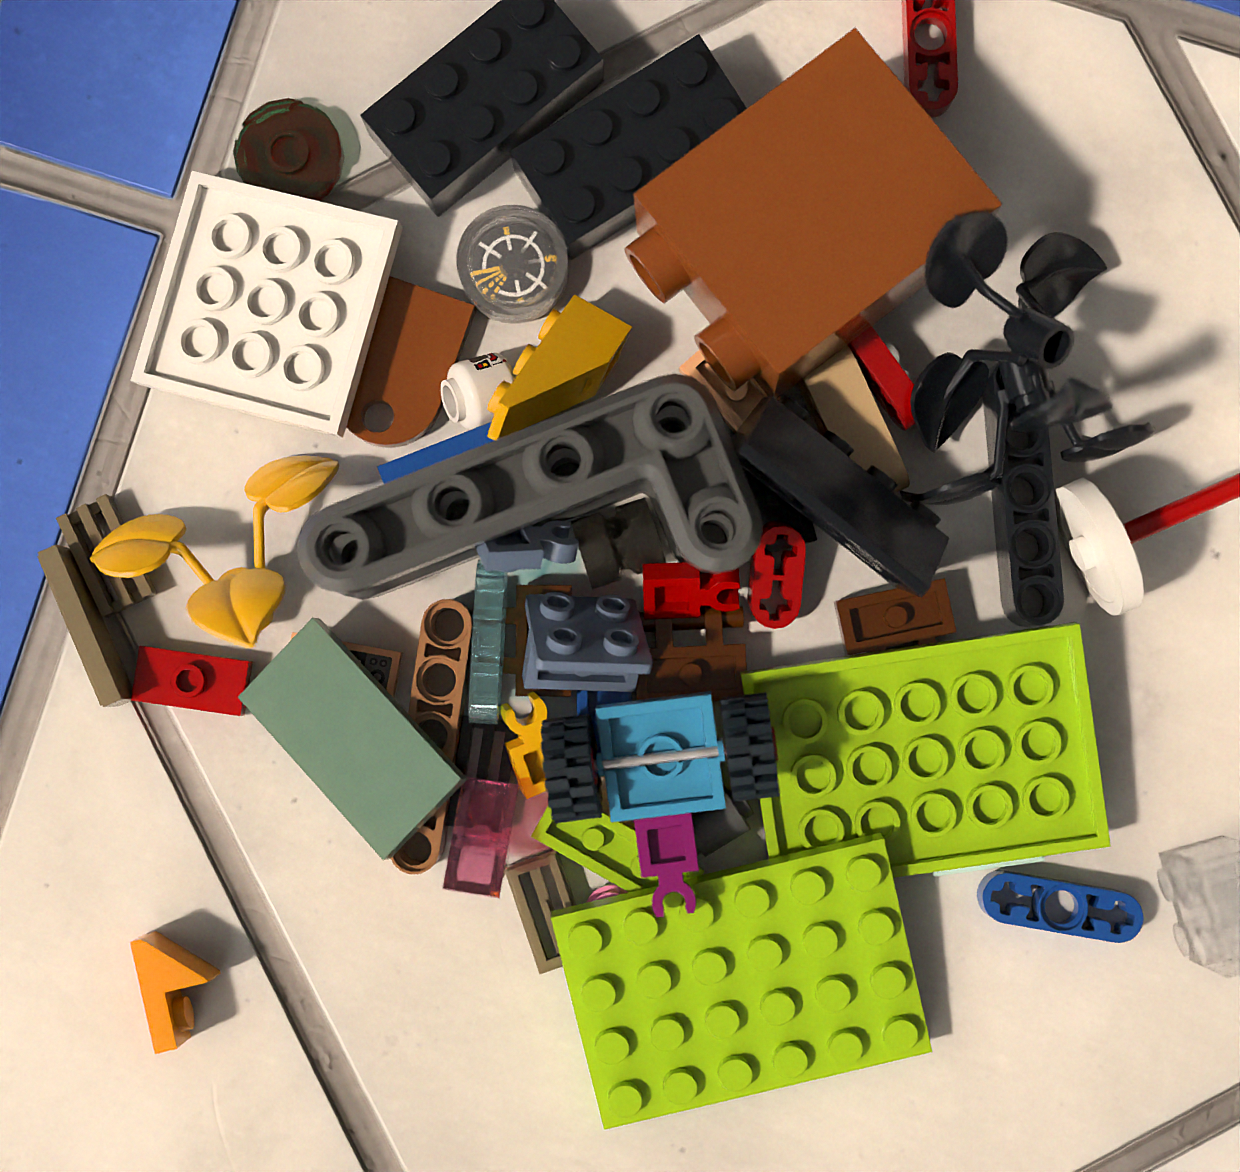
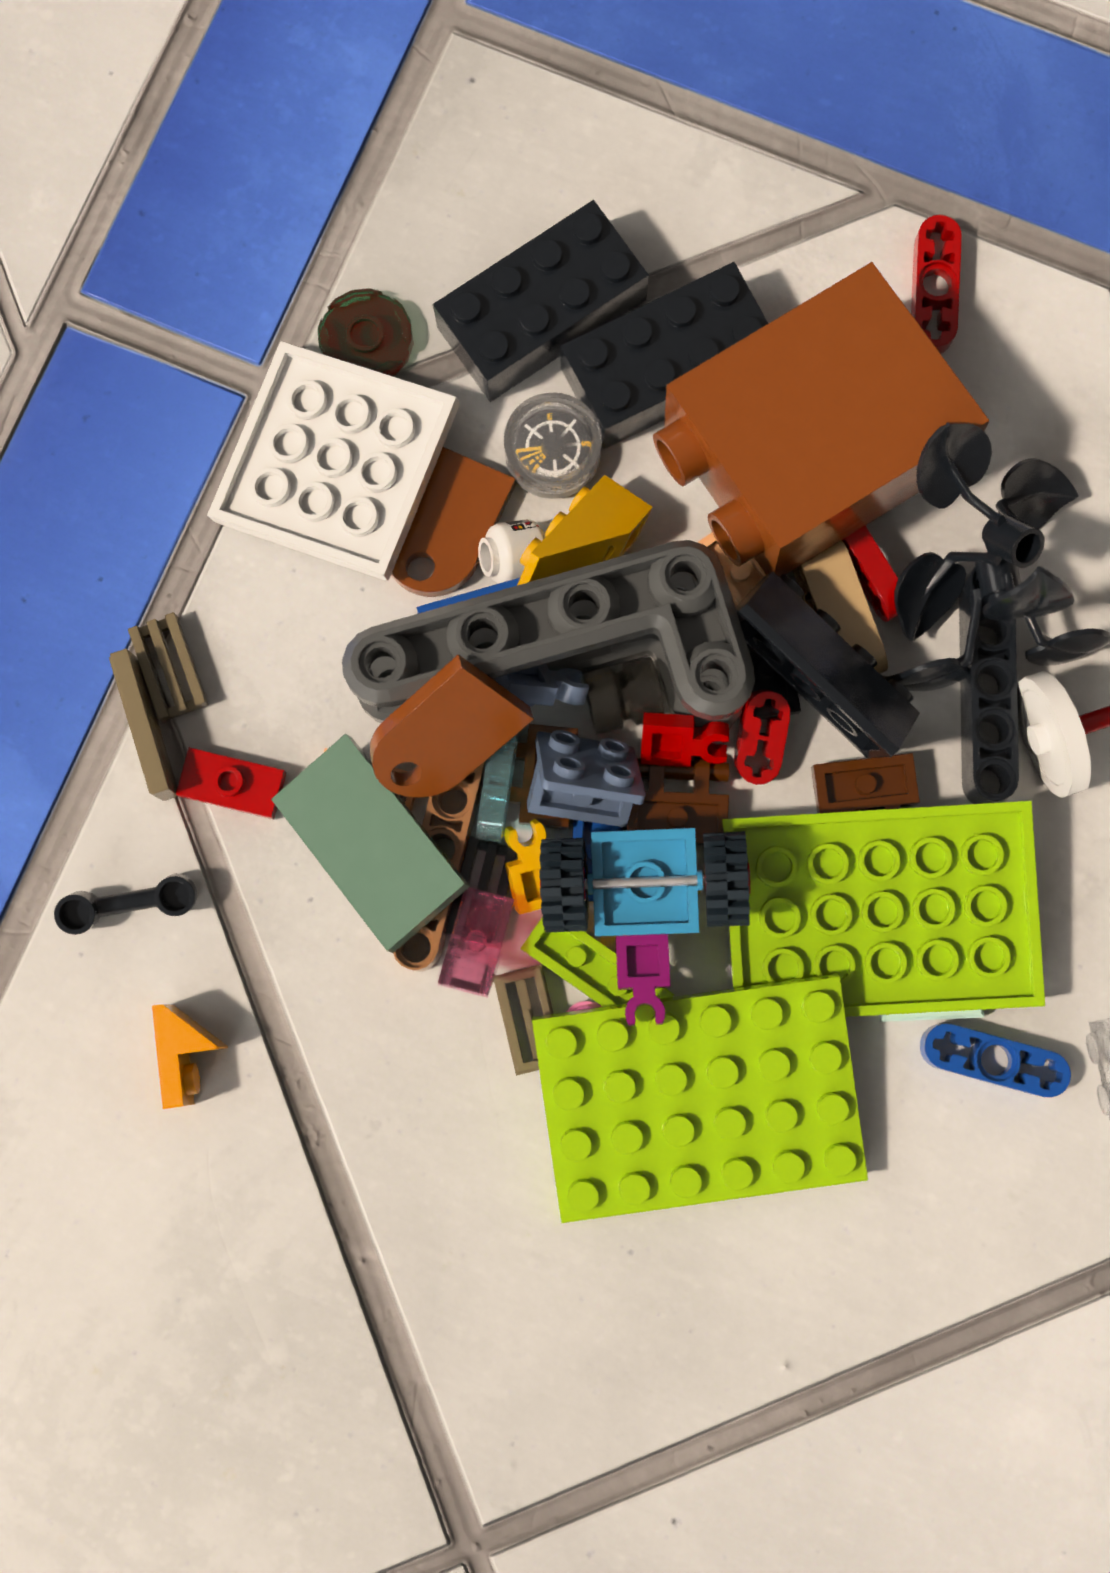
camera: 10 degrees right, 5 degrees down
yellow plant [89,456,339,649] -> none
dark grey brick [692,783,754,857] -> none
none -> black bar [54,873,197,935]
none -> dark orange tile [370,654,534,798]

